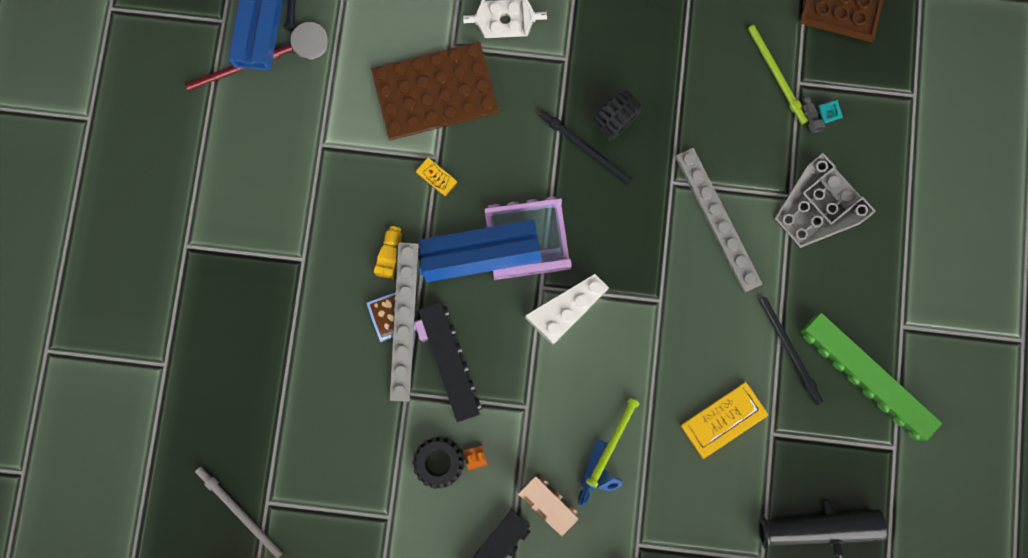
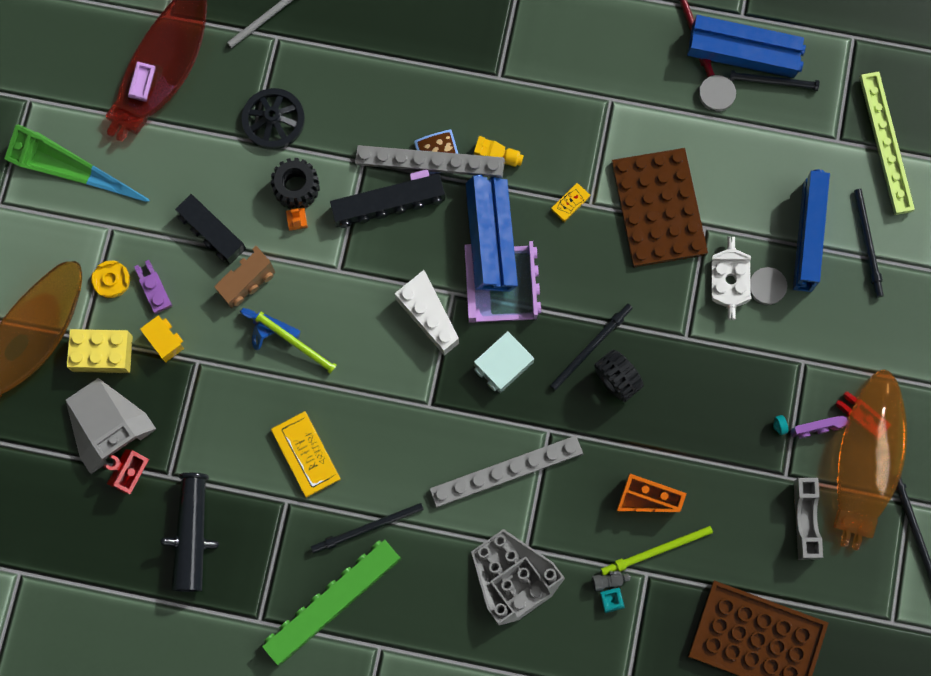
camera: 95 degrees right, 5 degrees down
none -> black wheel [242,88,305,149]
none -> light aqua brick [474,331,534,393]
none -> orange wedge [616,473,687,512]

